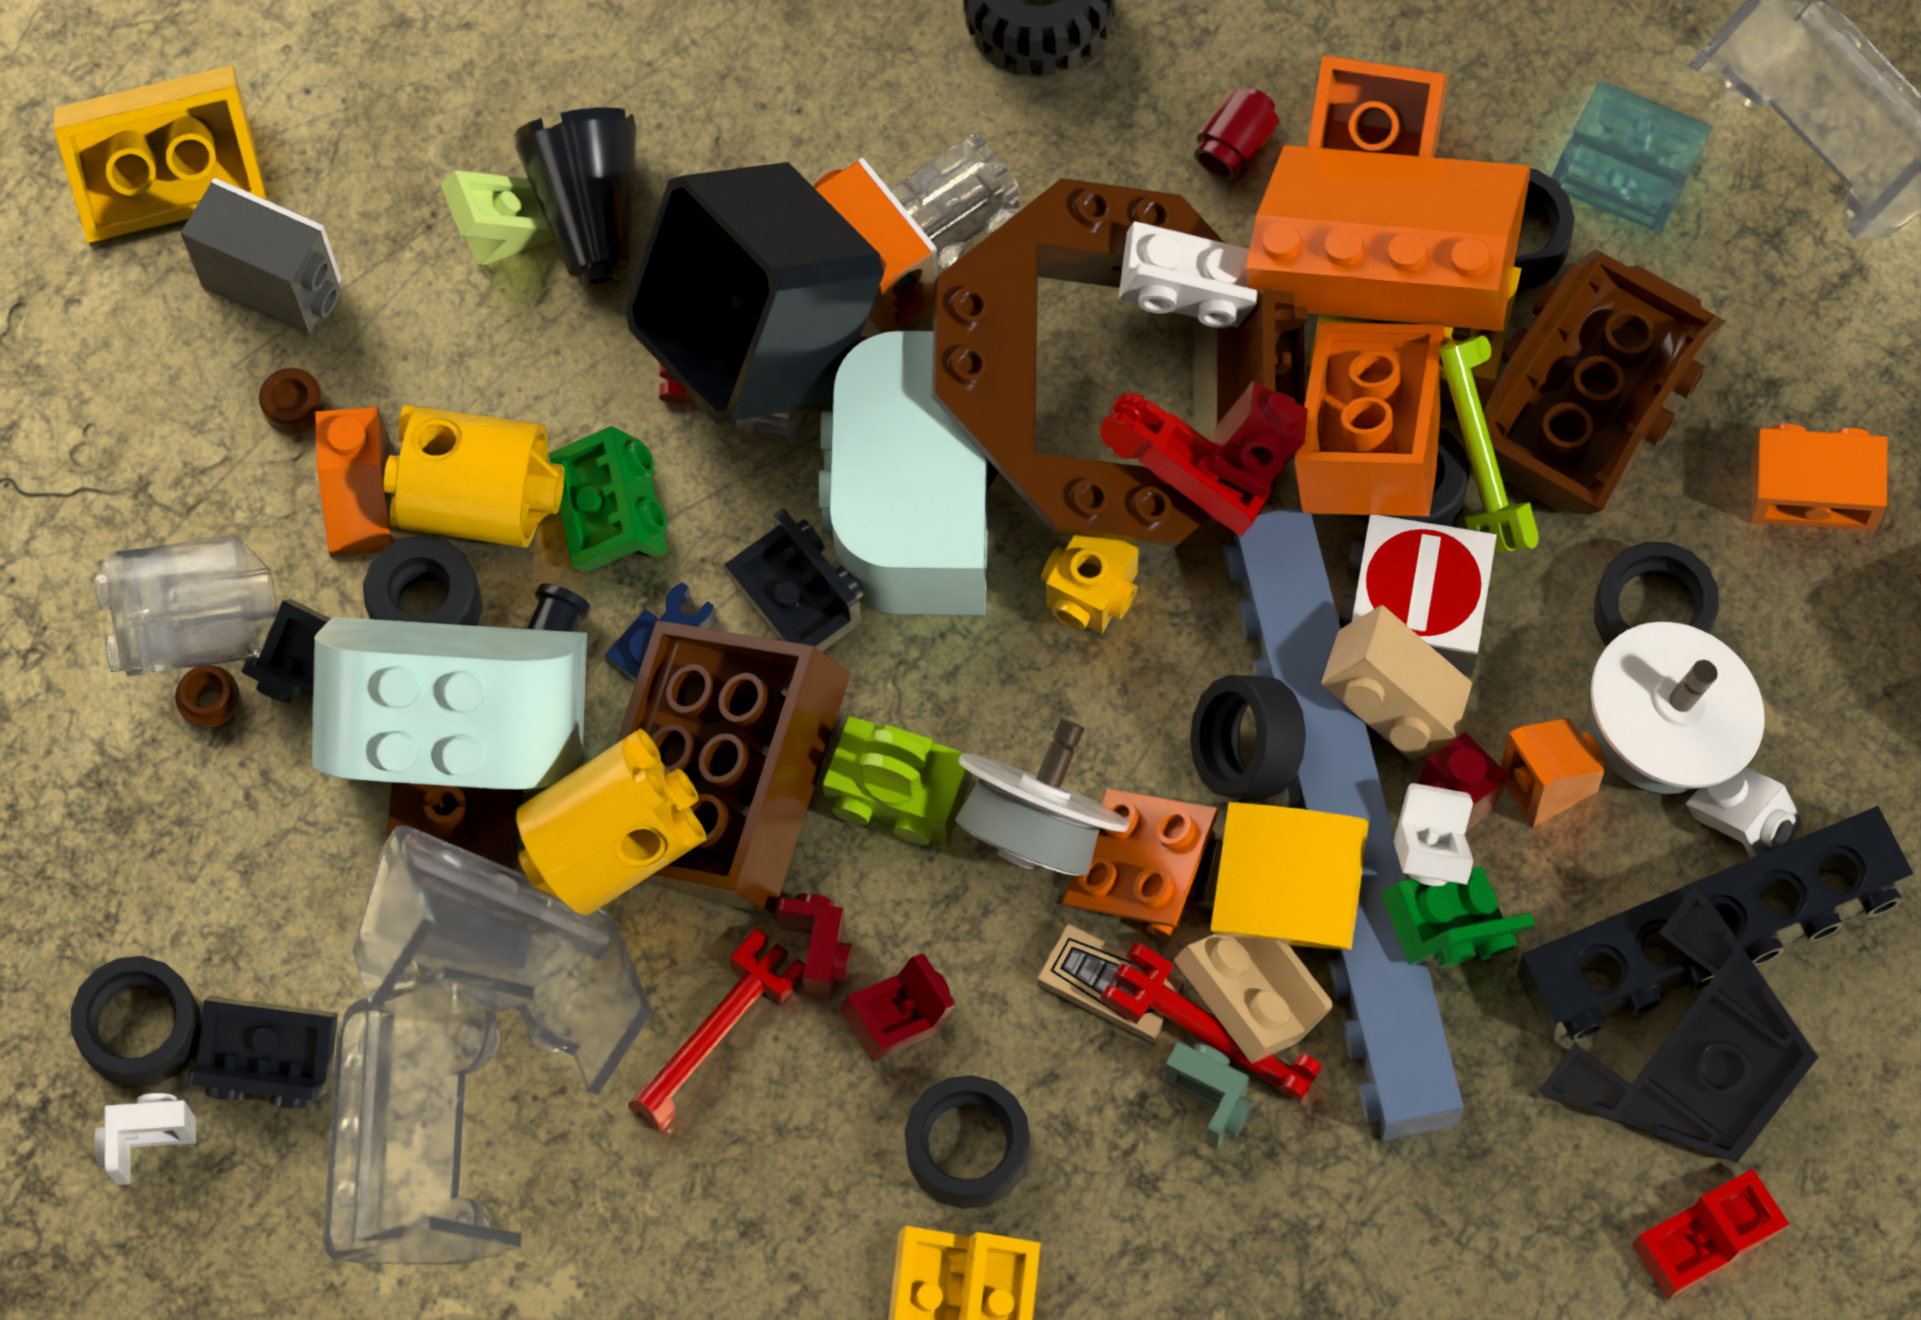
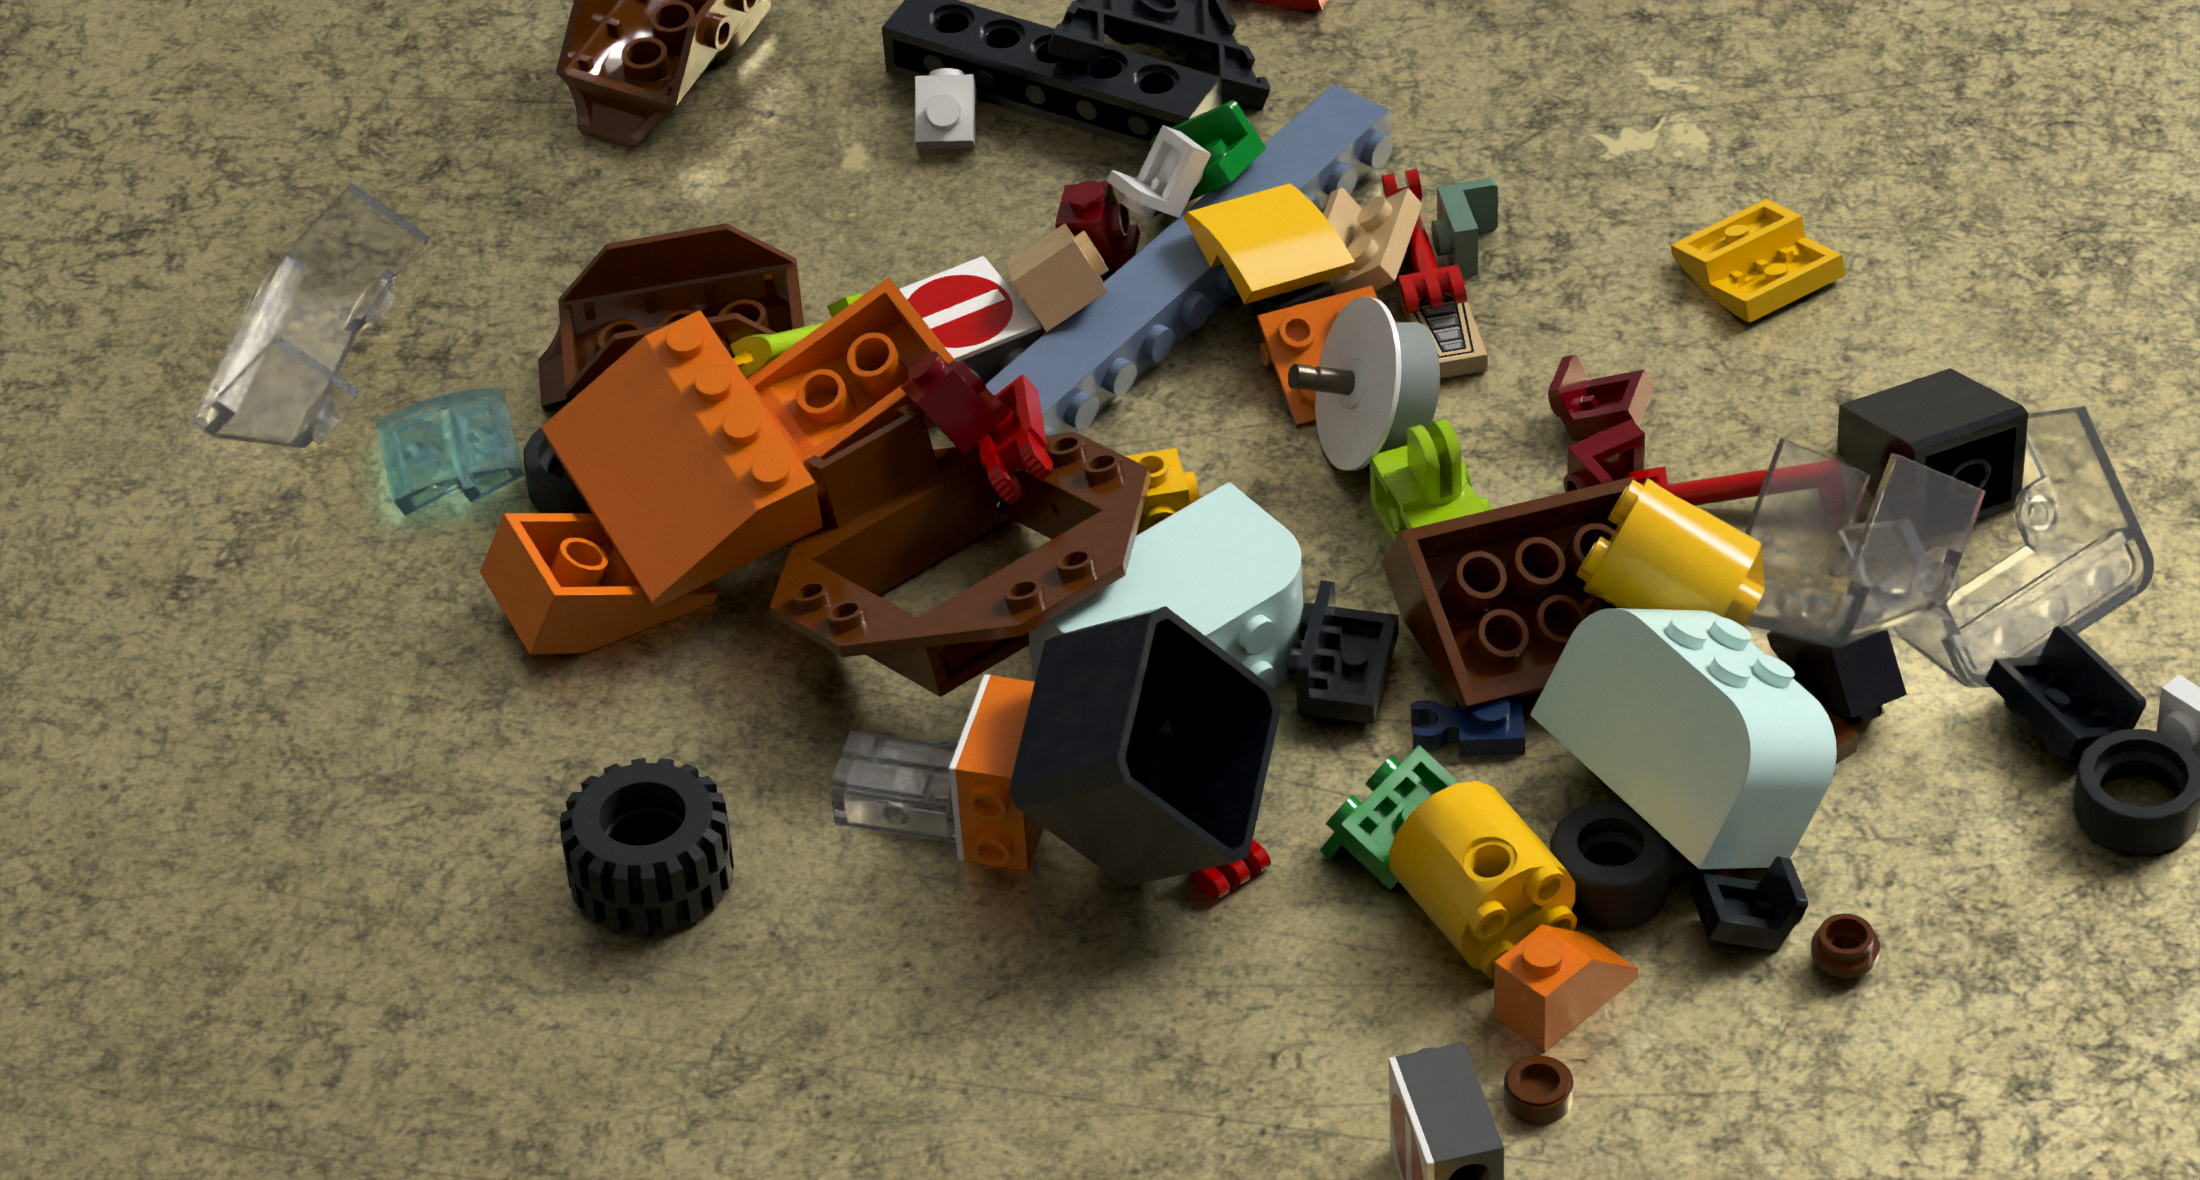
camera: 130 degrees left, 25 degrees down
clear cylinder [94,534,277,677] -> none
yellowish green slope [440,170,554,265] -> none
black cone [513,107,637,285] -> none
black bush [526,583,591,632] -> none
black tyre [904,1075,1031,1209] -> none
white bracket [1119,221,1258,328] -> none
black tyre [1190,675,1306,799] -> none
dark red brick [1194,87,1280,181] -> none
orange slope [1500,717,1605,828] -> none
white piece [1590,622,1765,794] -> none
black tyre [1594,542,1719,647] -> none
orange brick [1750,424,1888,531] -> none
none -> black slope [1837,368,2029,544]

